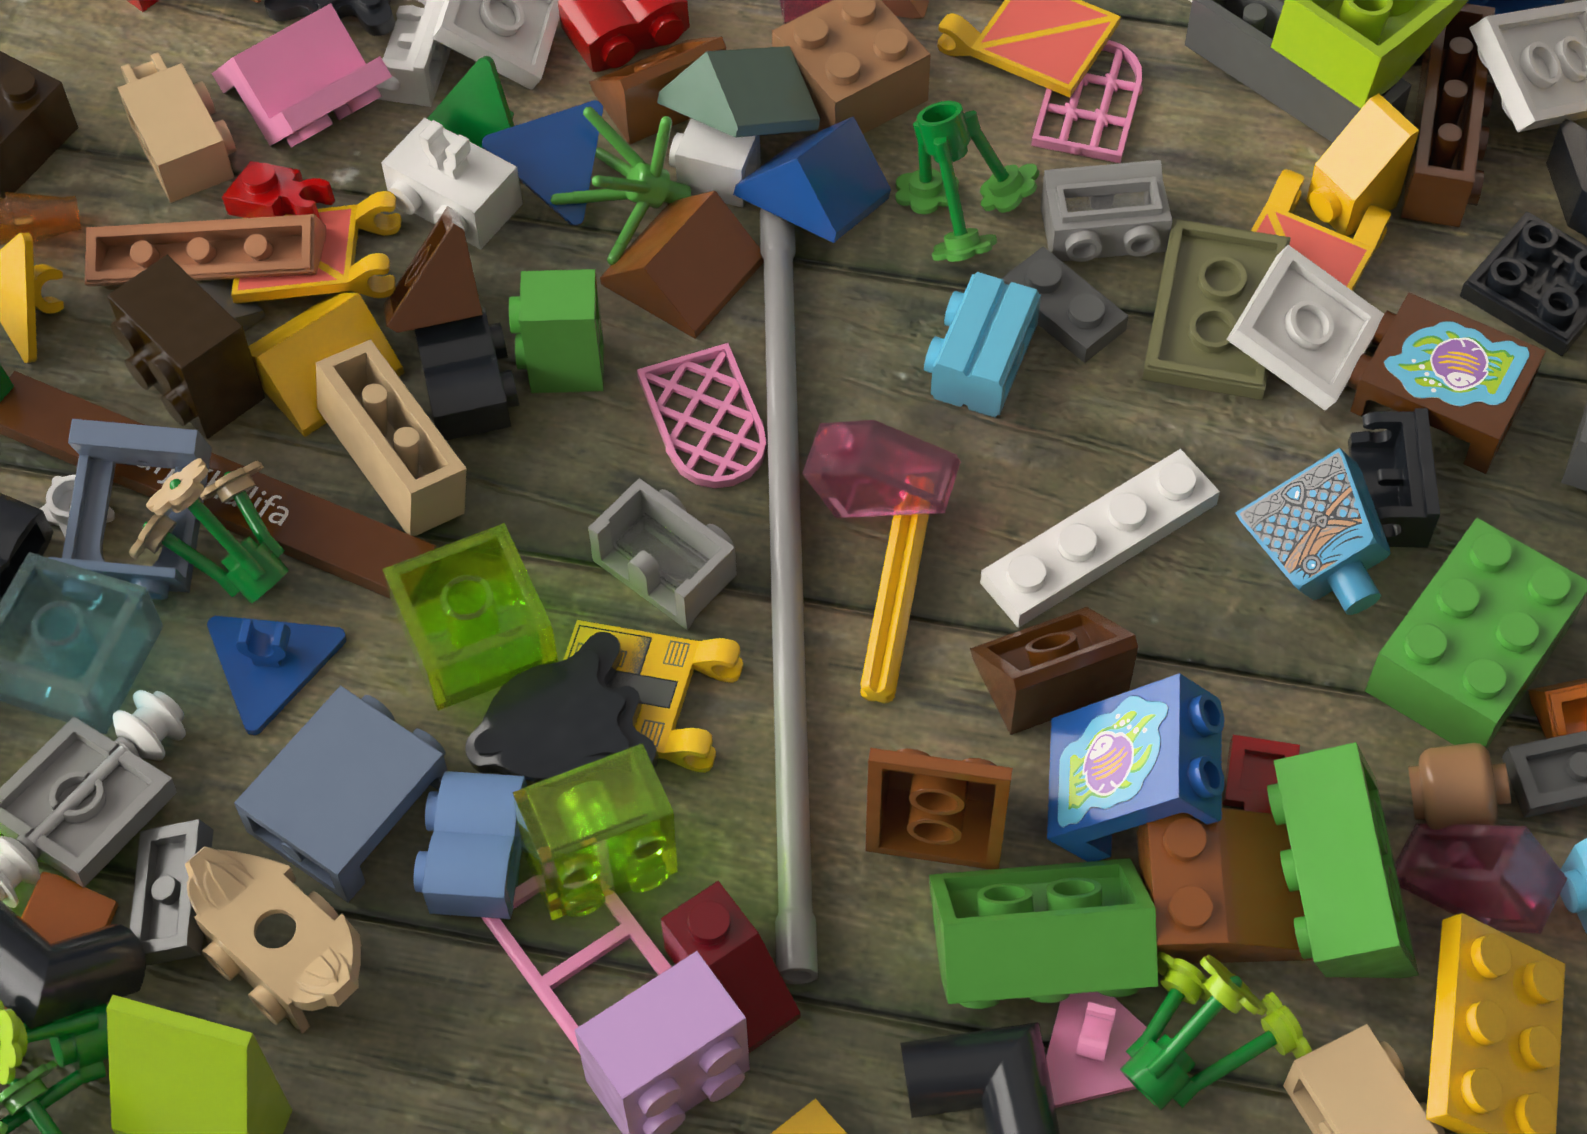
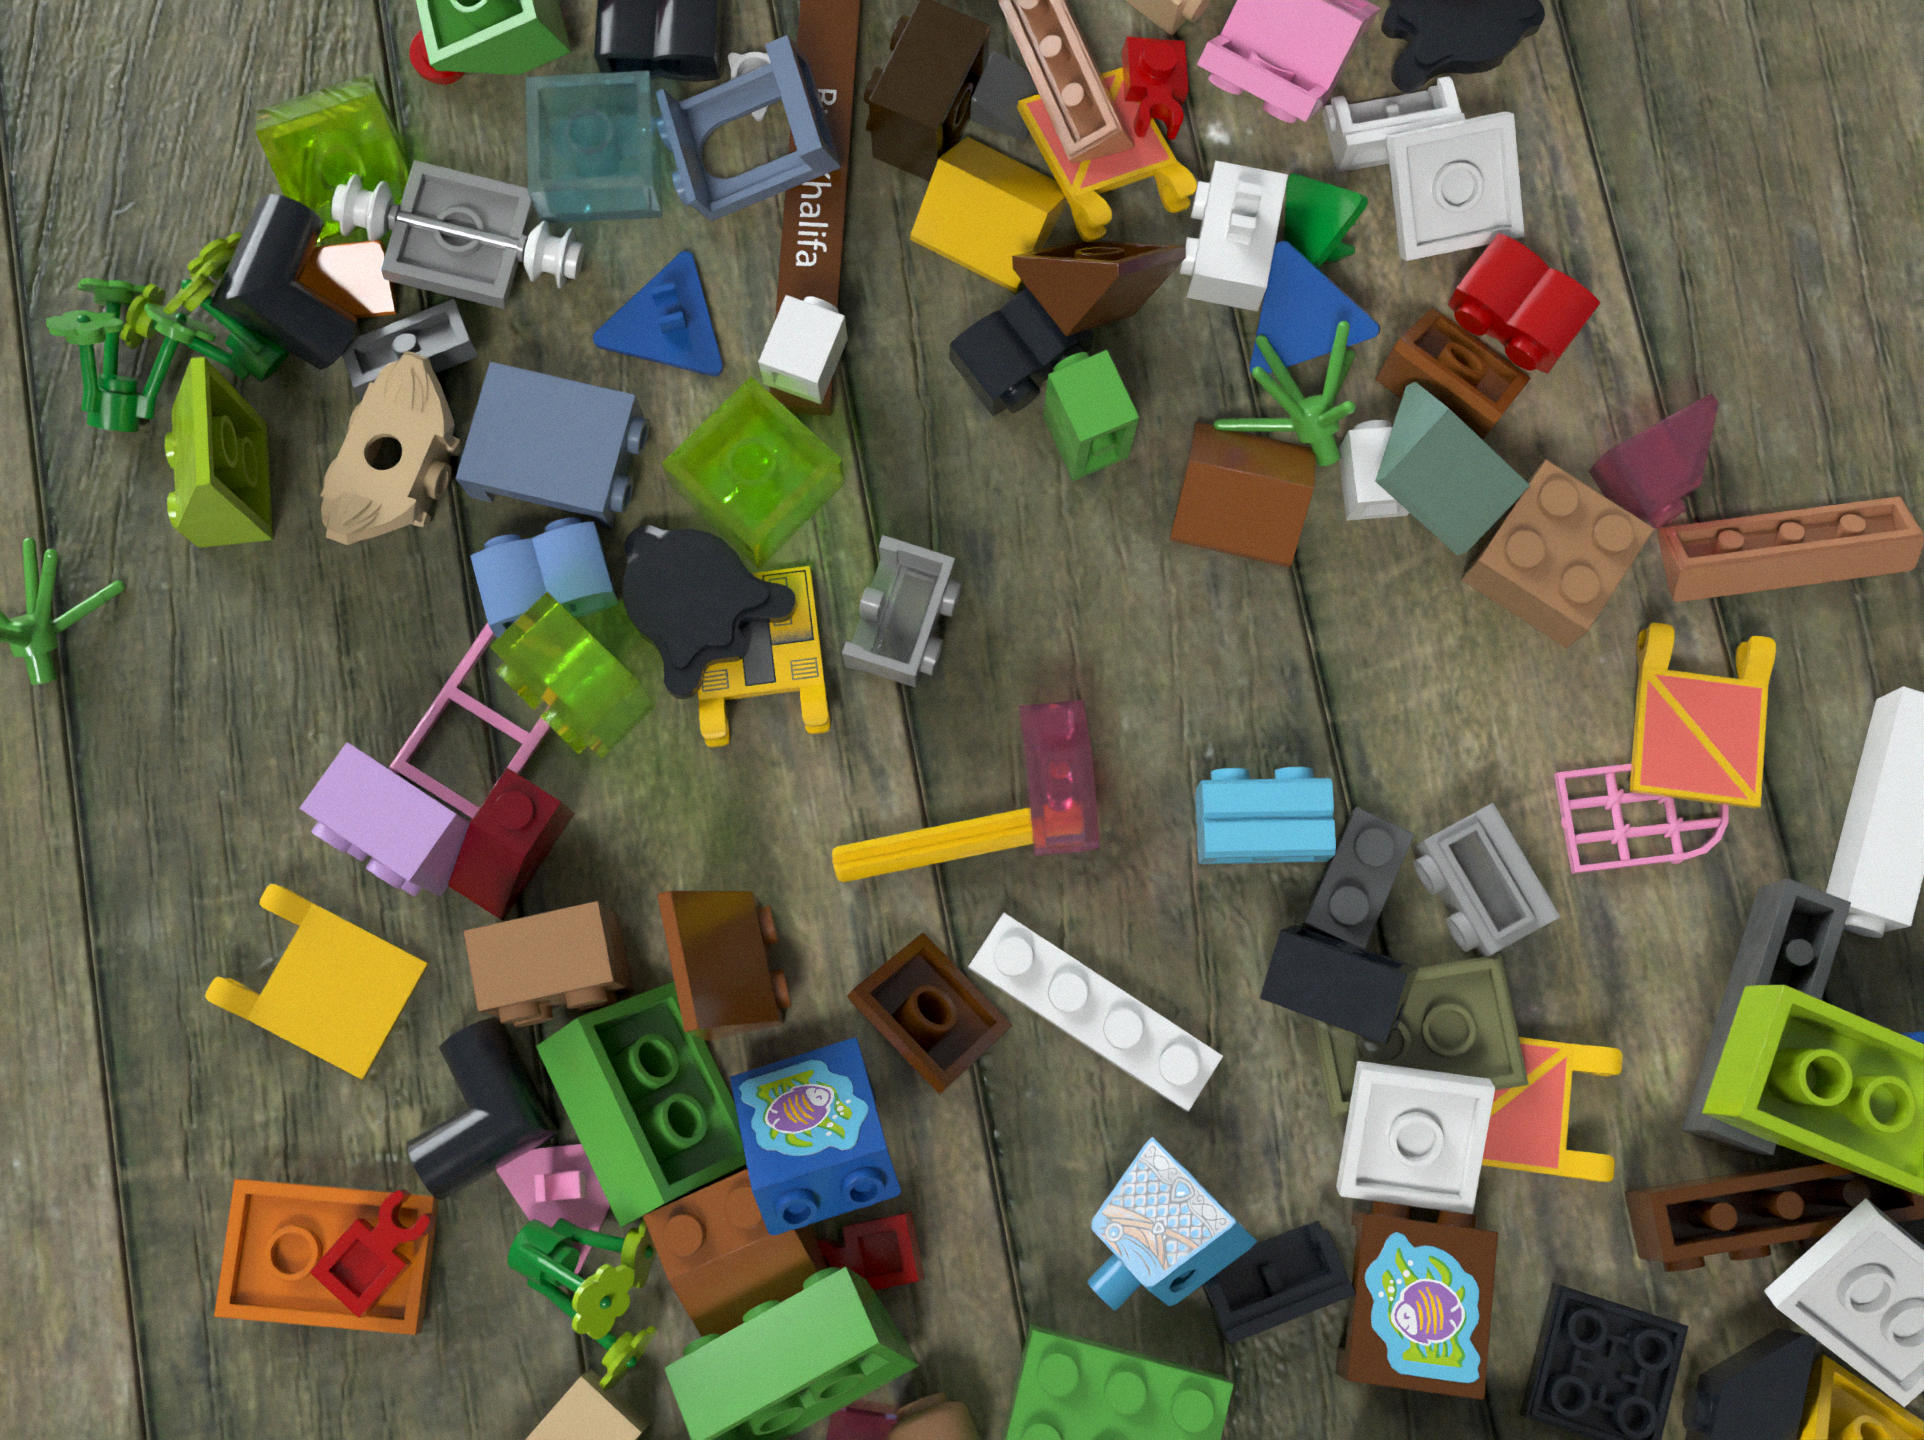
camera: 65 degrees right, 20 degrees up
plant [129,458,289,603] -> none
tan brick [316,339,467,537] -> none
bright pink window [637,343,767,488] -> none
blue slope [733,116,891,243] -> none
light grey piece [760,208,818,984] -> none
plant [895,101,1040,262] -> none
yellow slope [1306,93,1419,237] -> none
none -> medium nougat brick [464,901,633,1027]
none -> white brick [758,295,848,404]
none -> black hinge [1260,924,1419,1044]

